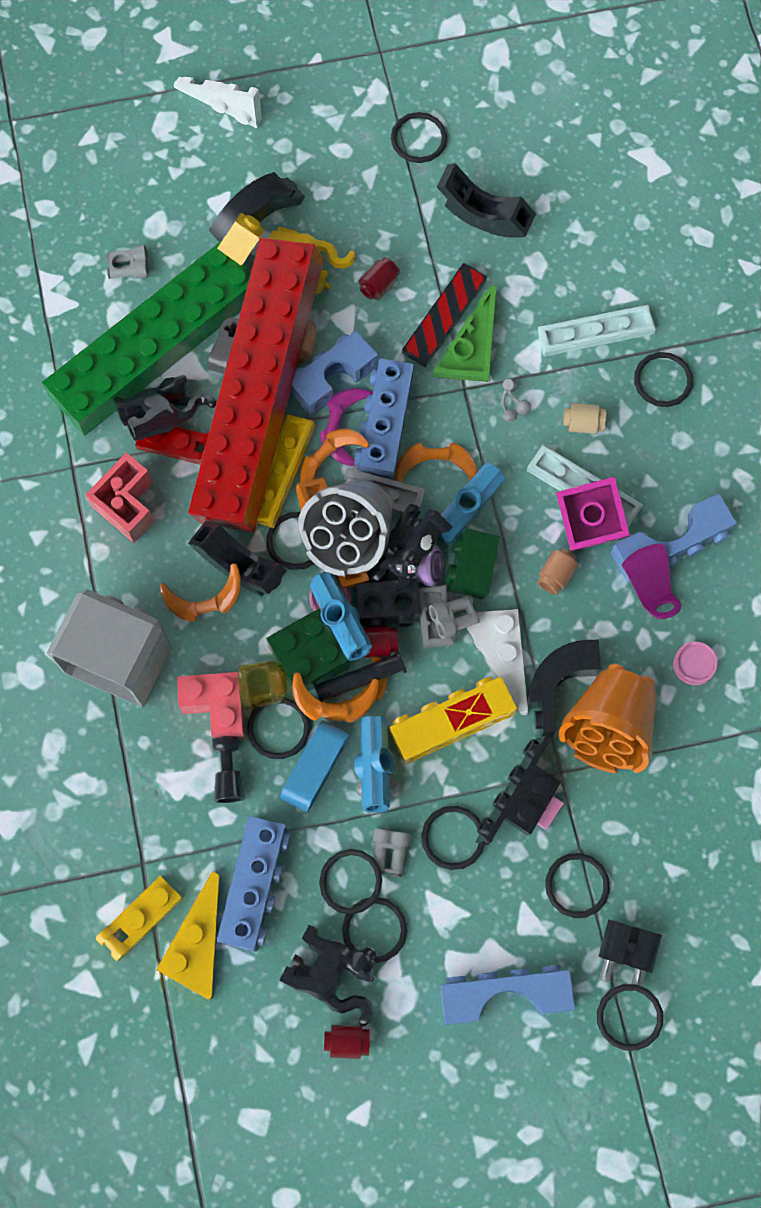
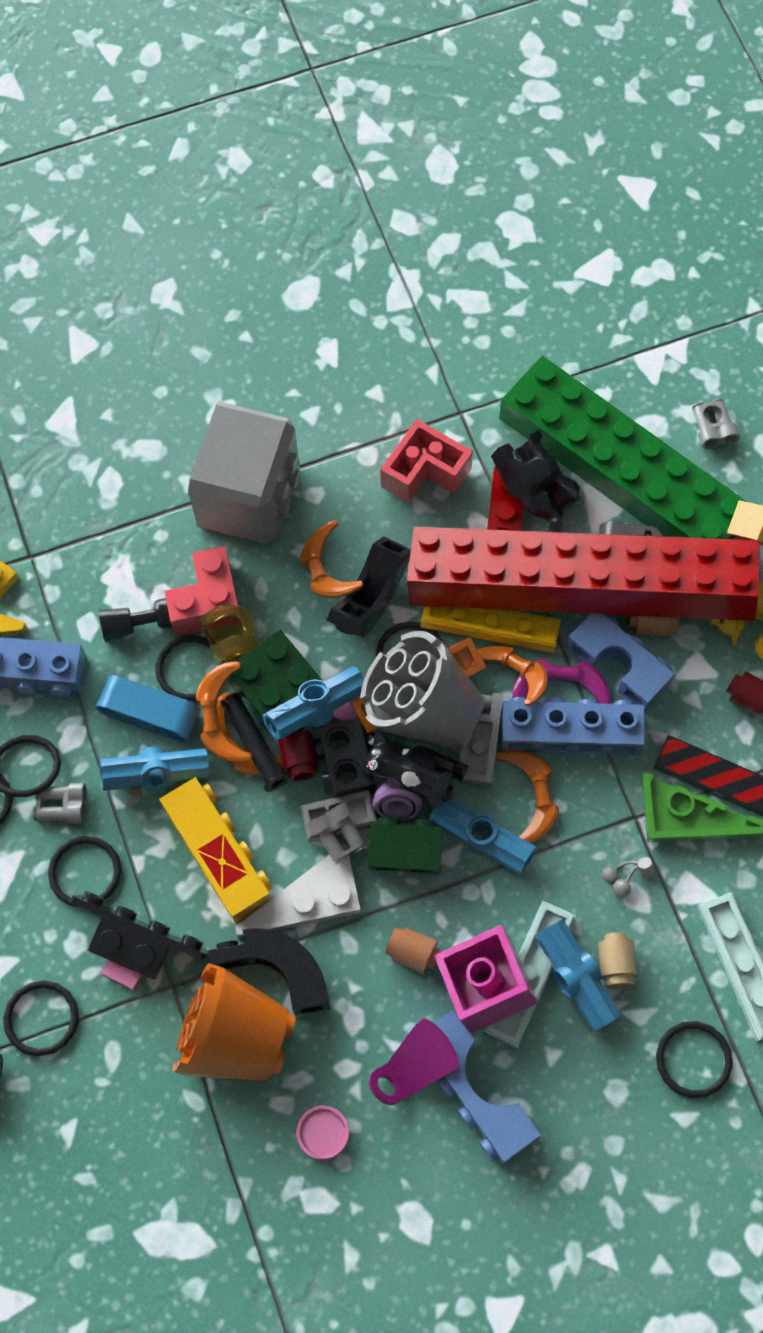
camera: 85 degrees right, 5 degrees down
none -> dark azure piece [534,919,620,1032]

